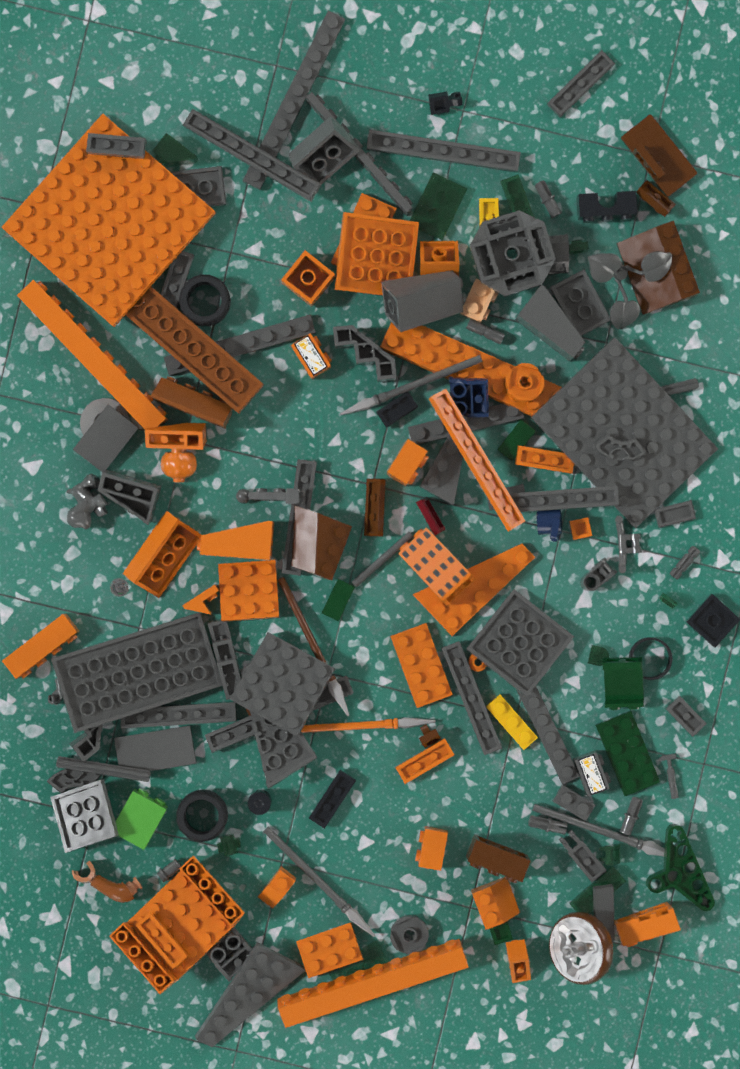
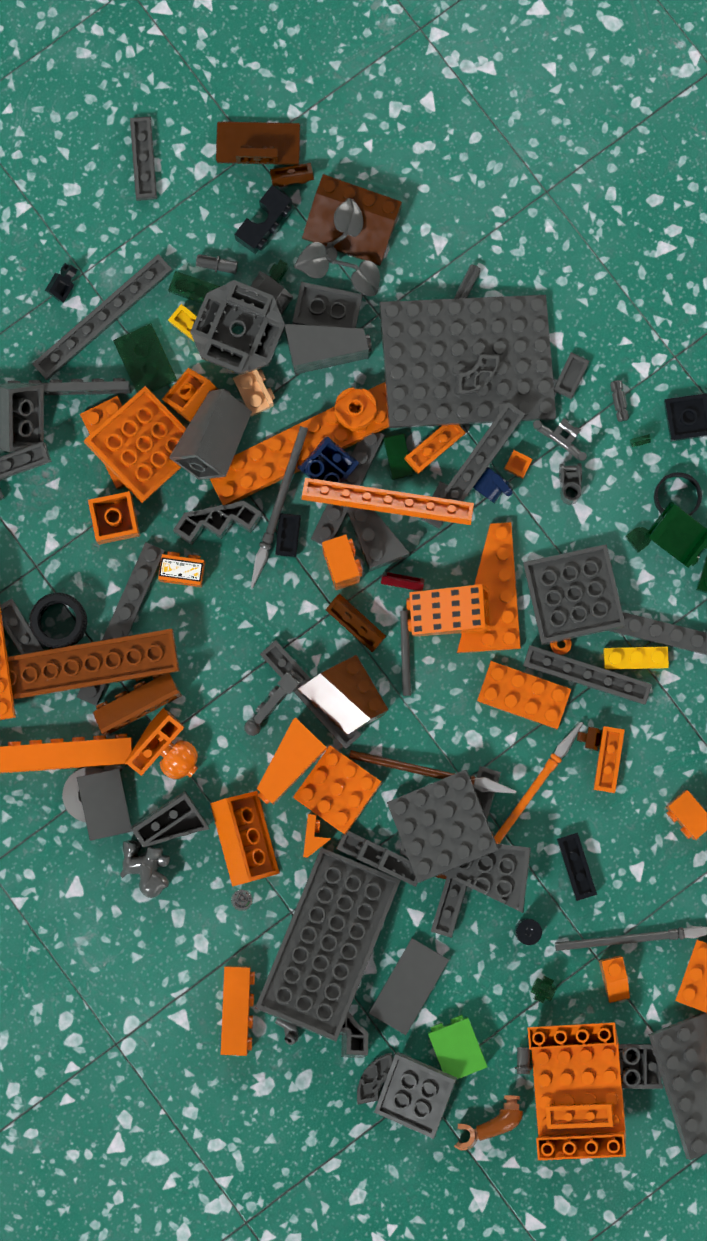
camera: 45 degrees left, 5 degrees down
dark grey axle [56,756,151,782] -> none
dark grey plate [120,702,237,729] -> none
black tyre [176,789,228,842] -> none
dark green tile [322,579,355,622] -> none
dark grey piece [466,318,505,345] -> none

